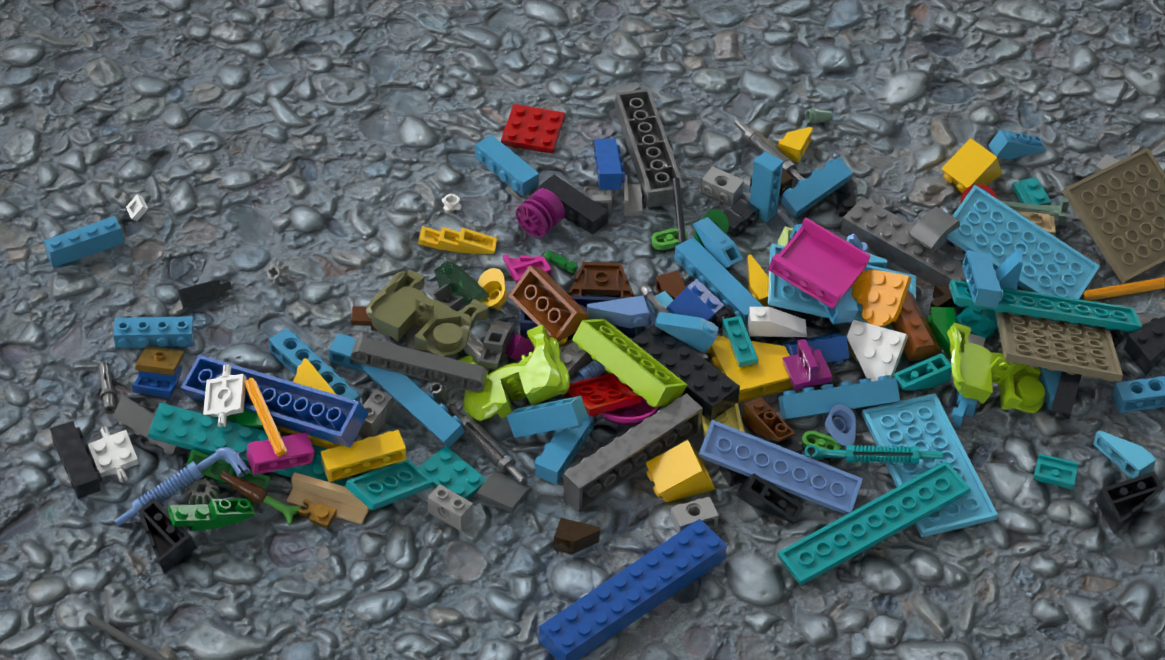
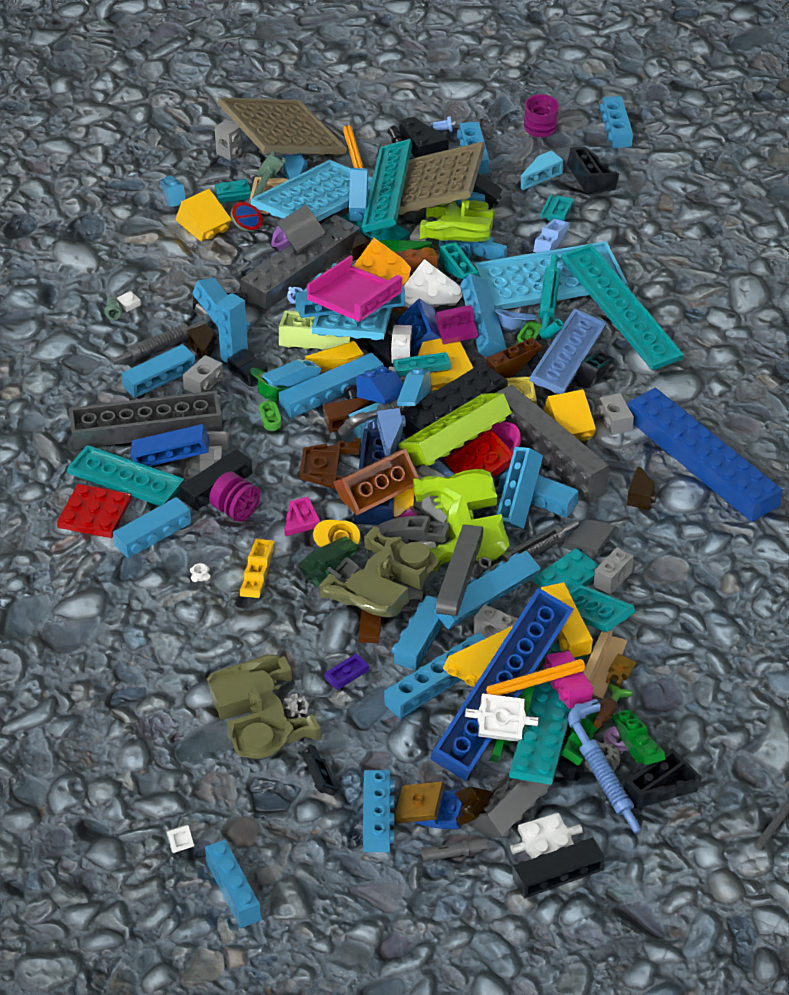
camera: 85 degrees left, 5 degrees down
green axle [544,250,578,274] -> none
black bar [672,178,686,244] -> none
yellow slope [777,127,813,163] -> none
dark azure brick [962,250,1003,308] -> none
none -> teal plate [67,445,185,506]
none -> white plate [116,291,141,312]
none -> dark azure brick [121,344,195,398]
none -> olive animal [207,654,321,759]
none -> dark azure slope [282,153,308,180]
none -> dark purple plate [324,653,369,690]
none -> dark brown slope [455,786,493,826]
none -> light blue slope [533,218,570,253]

